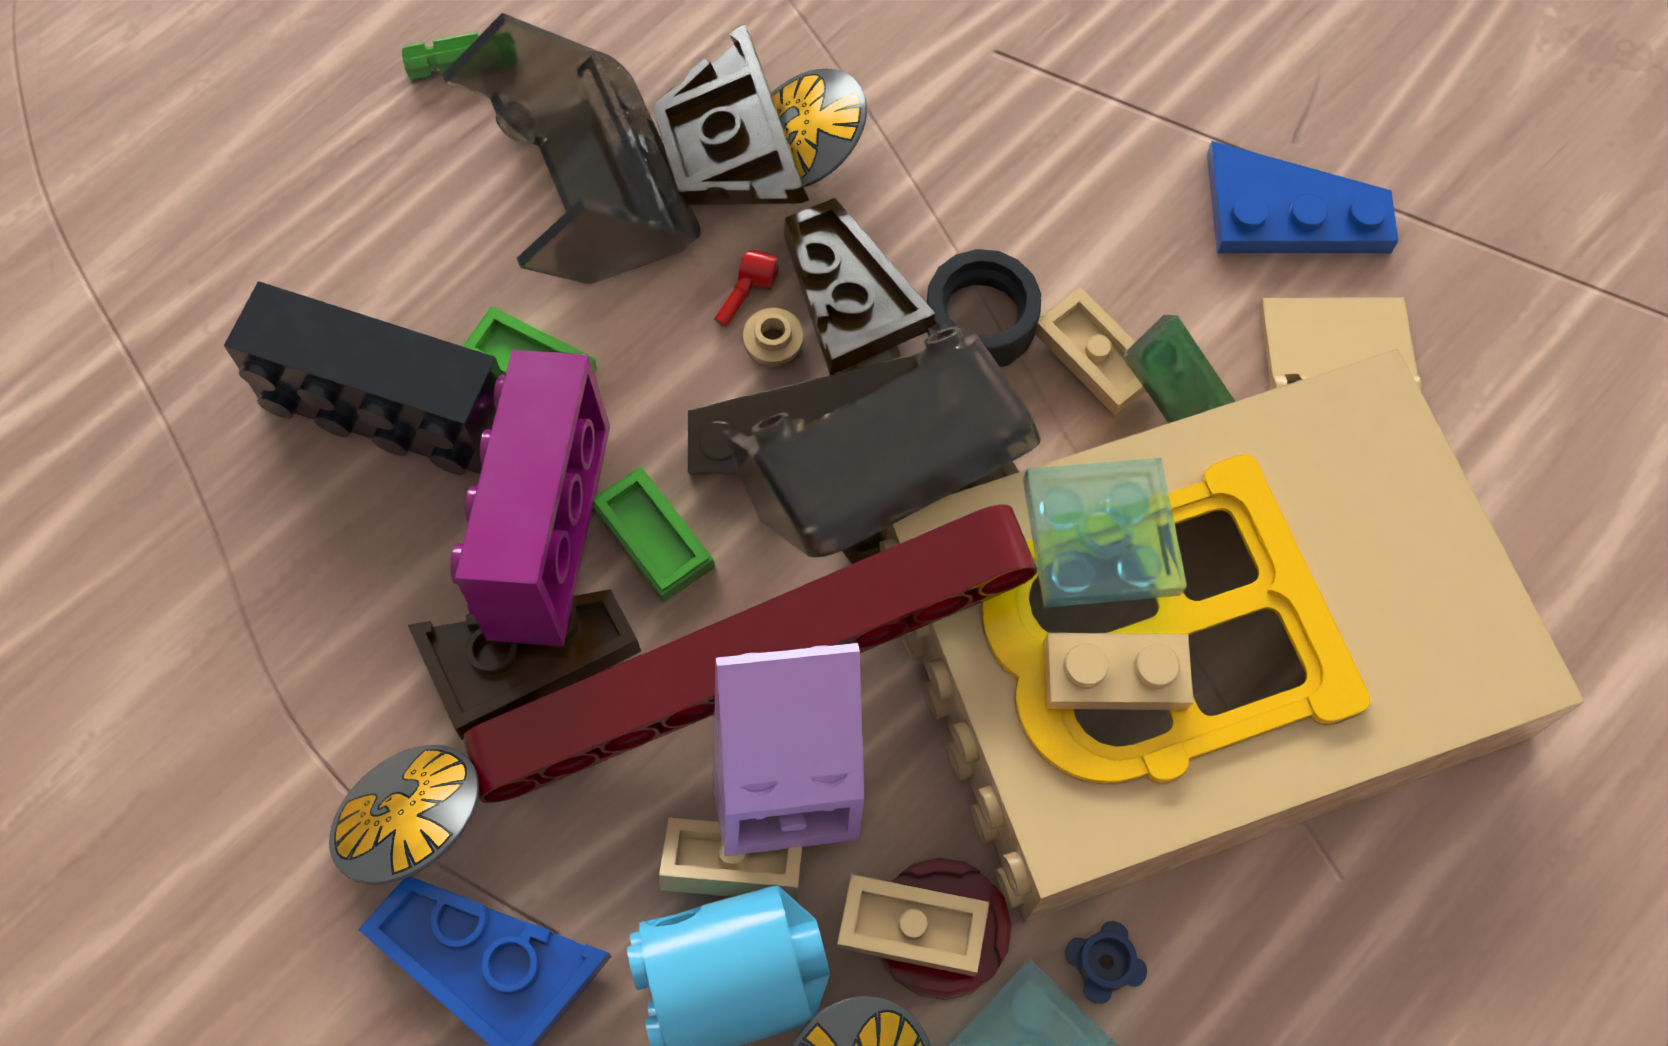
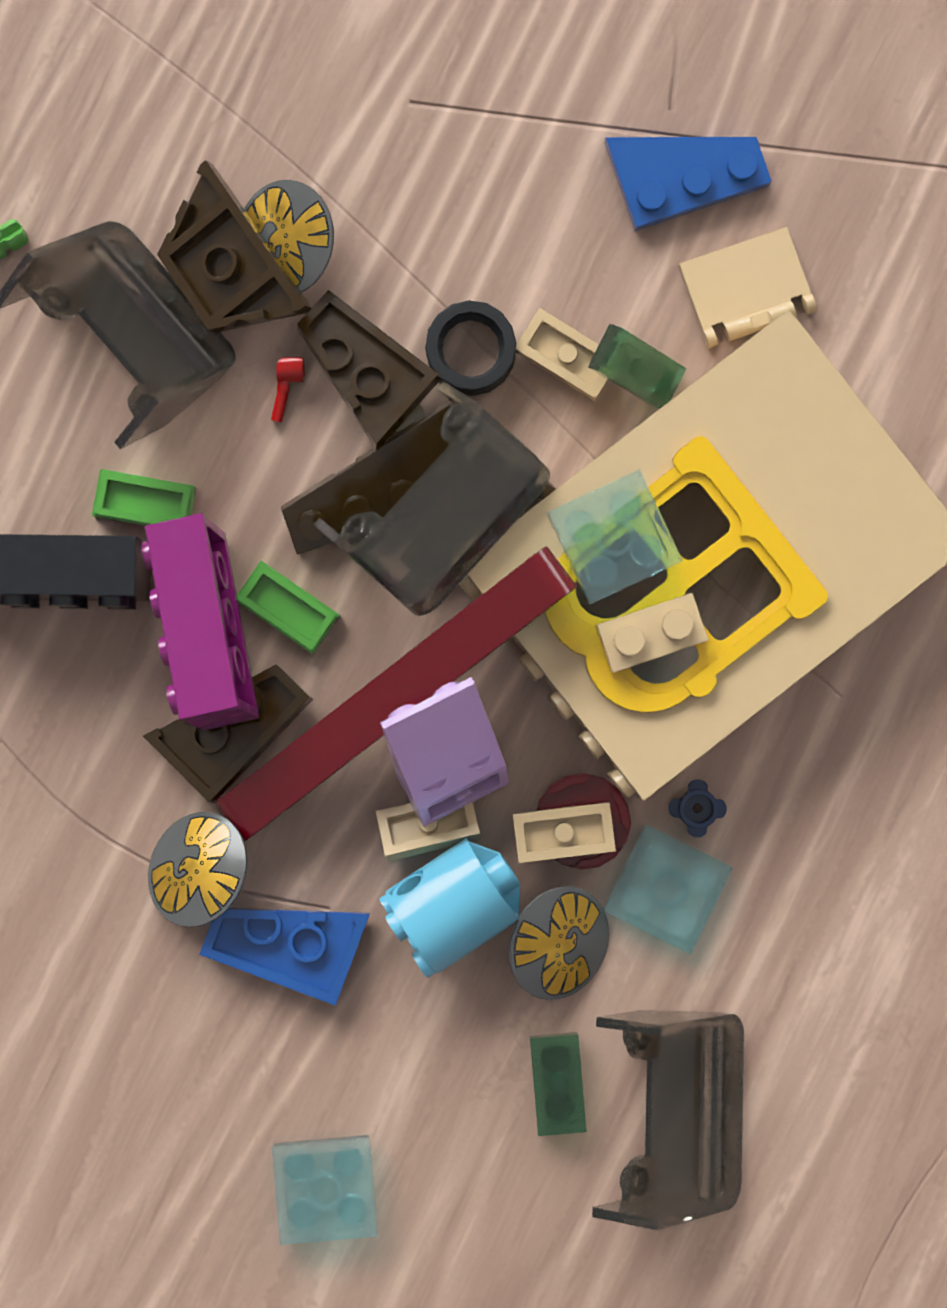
camera: 15 degrees left, 20 degrees up
tan plate [743,308,803,367] -> none

